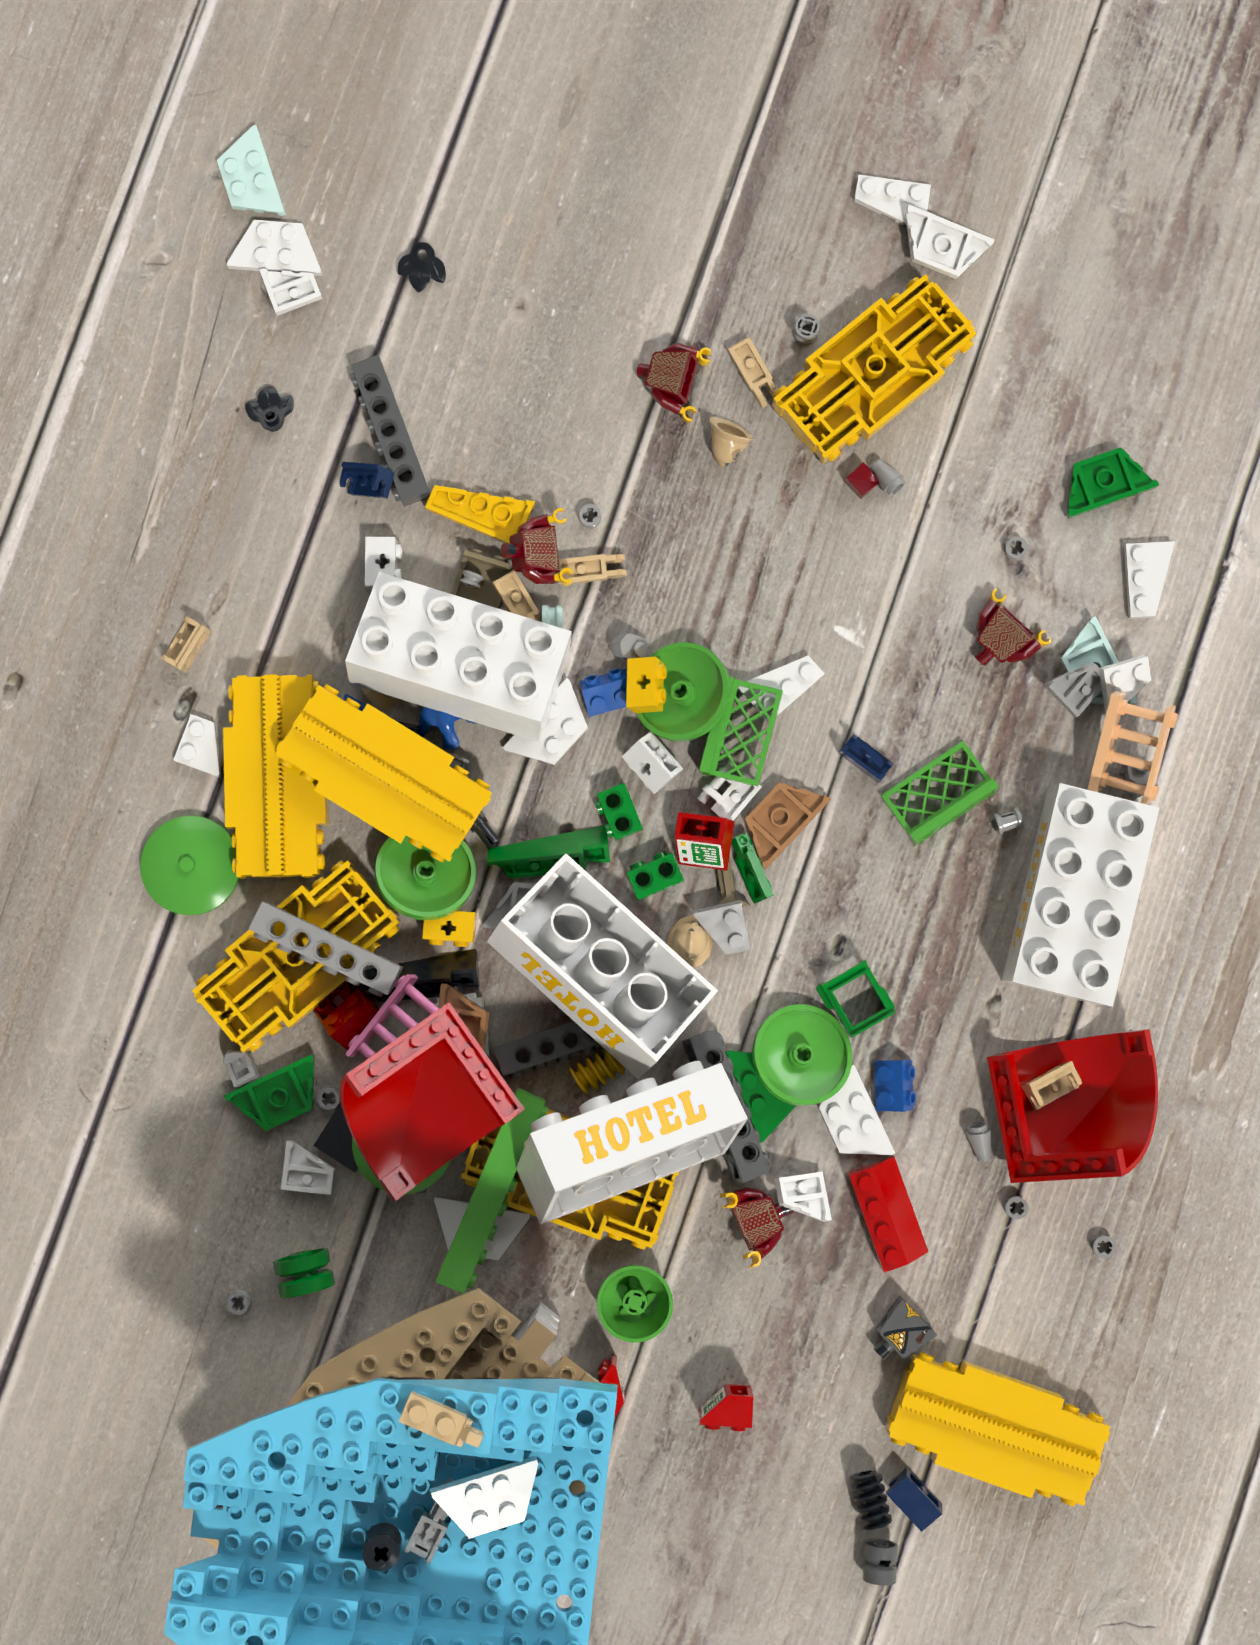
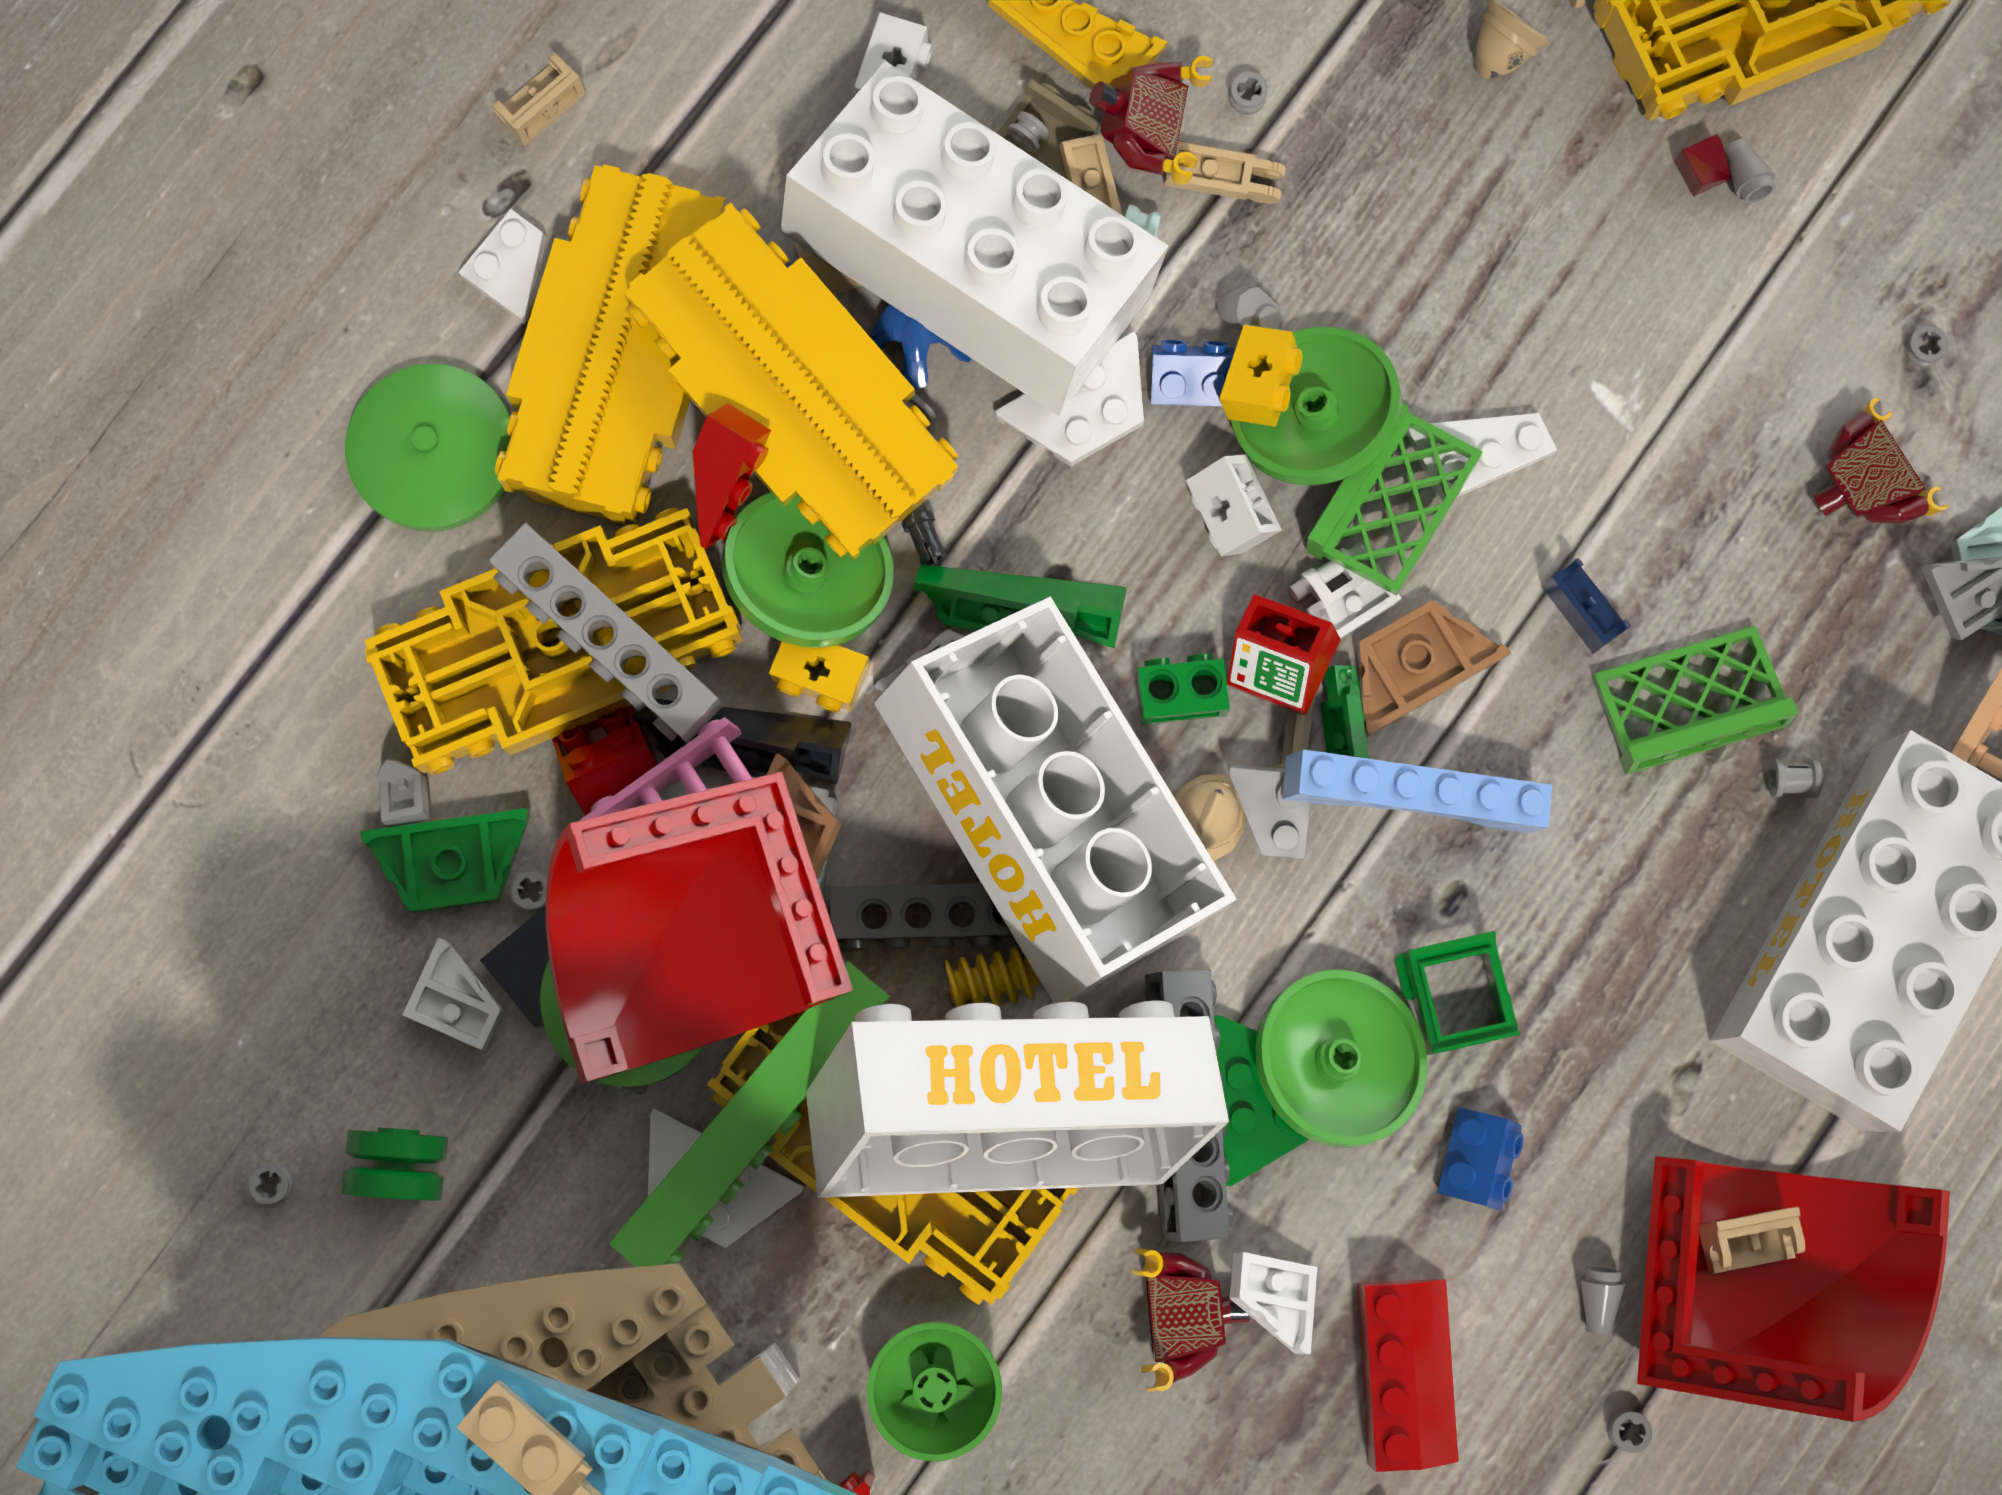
camera: 10 degrees right, 5 degrees down
green brick [594,783,643,841] -> none
white wing [818,1064,895,1155] -> none
none -> red slope [692,403,771,549]
none -> light blue arch [1282,749,1552,833]

